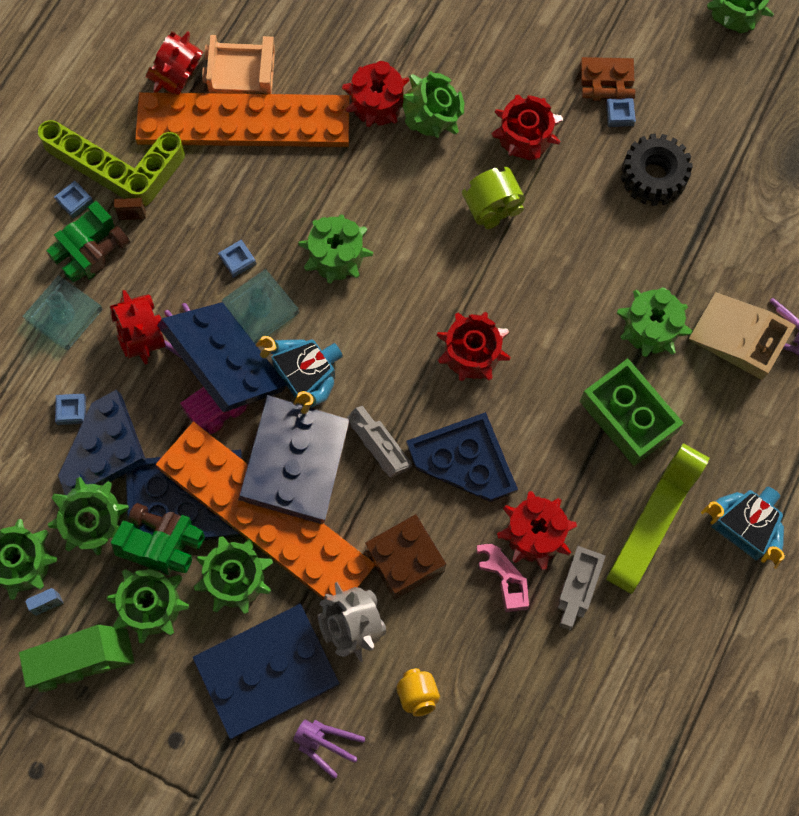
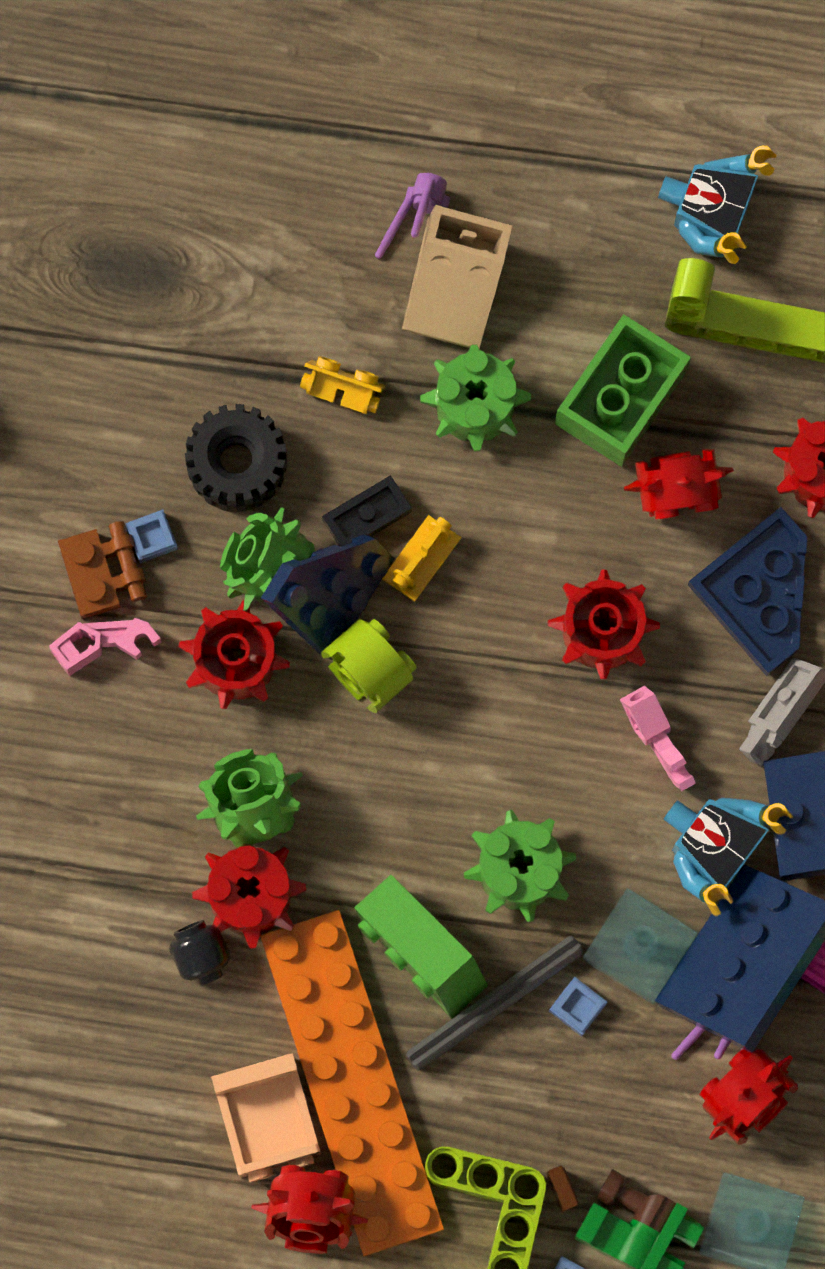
camera: 110 degrees left, 5 degrees up
none -> bright pink piece [49,618,161,676]
none -> black head [169,920,231,985]
none -> bright green brick [220,507,315,612]
none -> dark blue plate [261,535,395,660]
none -> yellow hinge [300,356,387,415]
none -> black plate [322,475,412,547]
none -> bright green wedge [354,875,488,1019]
none -> yellow hinge [382,515,462,602]
none -> dark grey axle [406,936,583,1071]
none -> bright pink piece [620,686,696,791]
none -> red brick [624,449,734,519]

